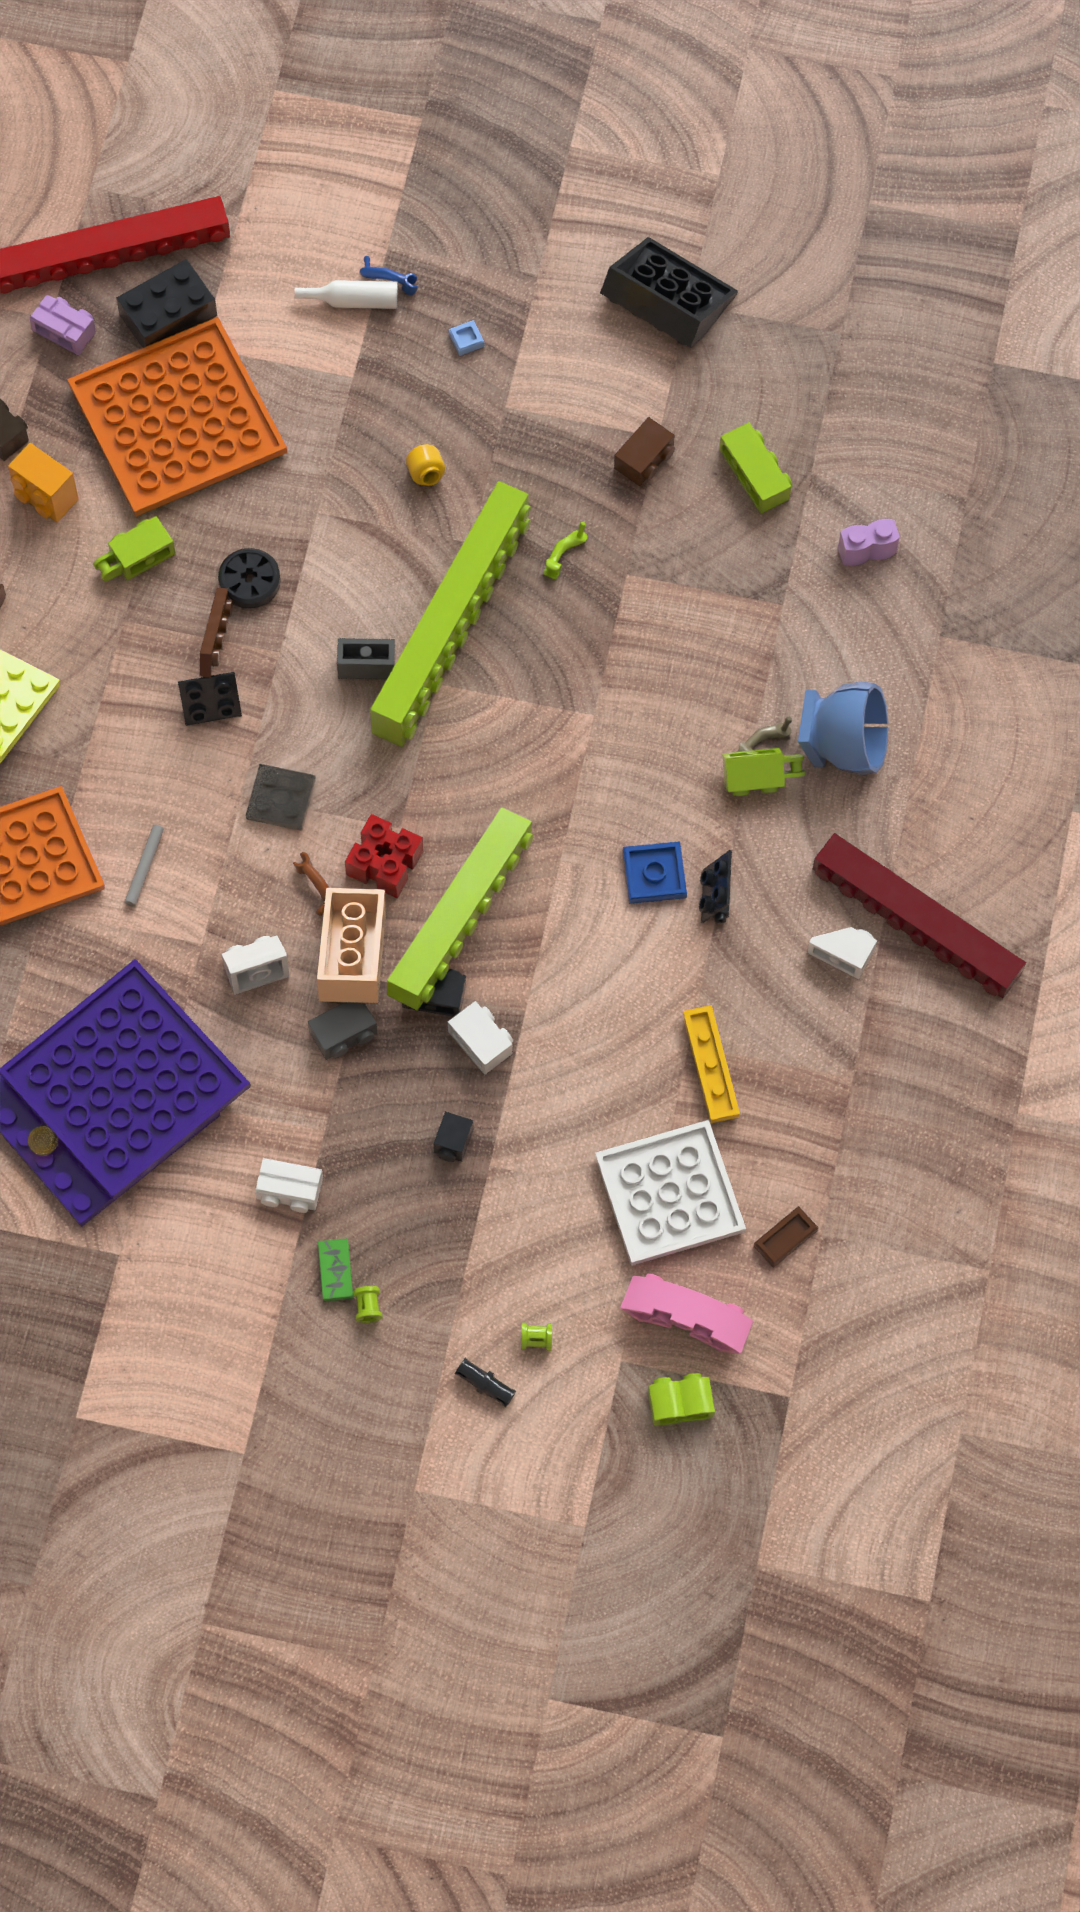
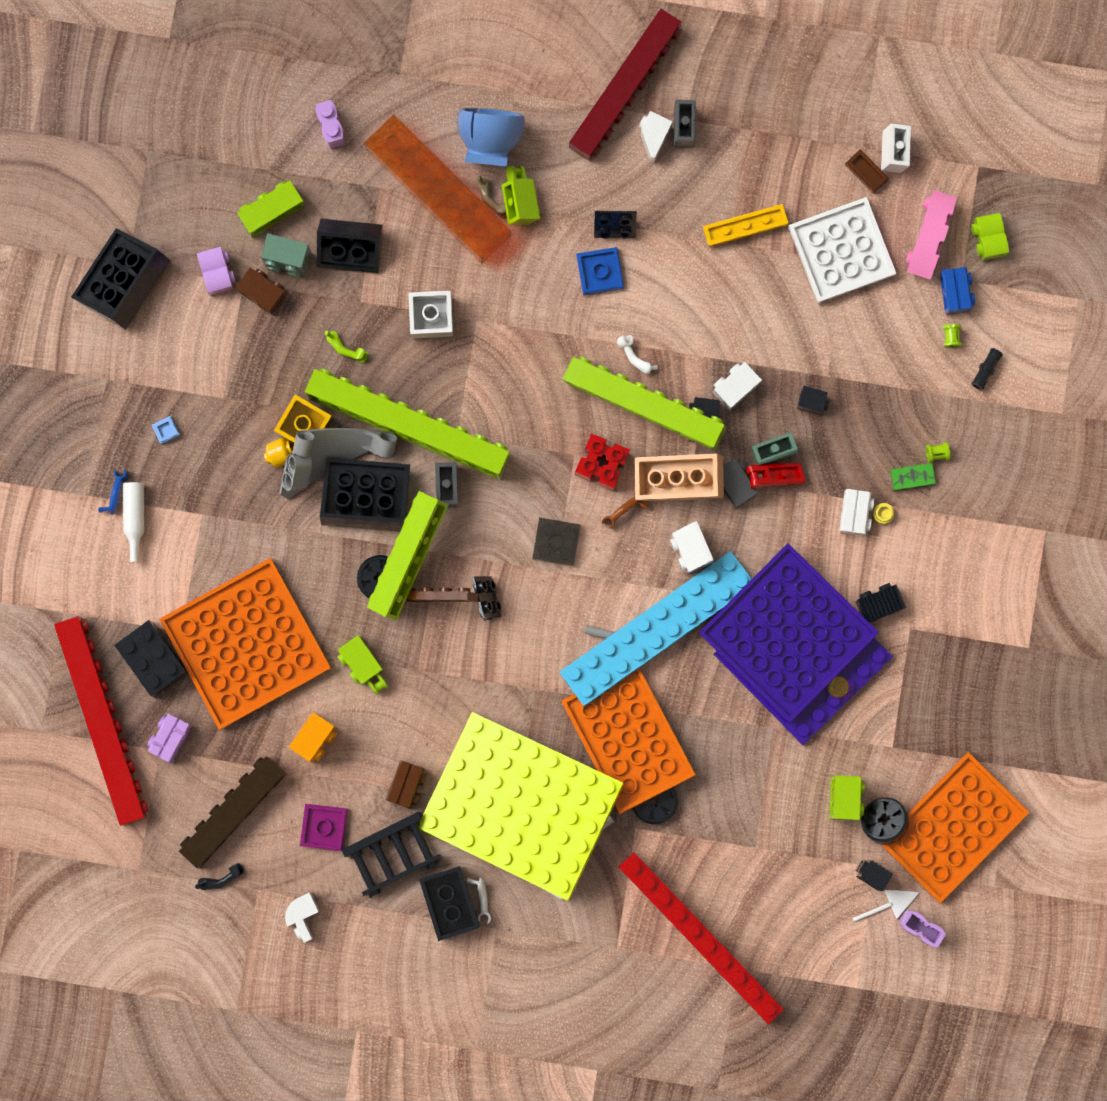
camera: 90 degrees left, 15 degrees up
none -> lavender brick [197,246,236,295]
none -> sand green brick [261,233,312,278]
none -> yellow brick [274,394,332,442]
none -> light grey panel [279,428,397,500]
none -> black slope [316,218,383,273]
none -> black slope [320,458,410,532]
none -> clear orange brick [364,114,511,264]
none -> lime brick [367,491,449,621]
none -> white brick [409,291,453,339]
none -> medium azure plate [559,551,751,707]
none -> white piece [617,335,658,374]
none -> dark grey brick [674,100,696,147]
none -> red plate [746,462,806,489]
none -> sand green brick [751,432,798,465]
none -> black brick [855,583,906,623]
none -> light yellow plate [873,503,894,524]
none -> white brick [881,124,911,173]
none -> blue brick [939,267,975,315]

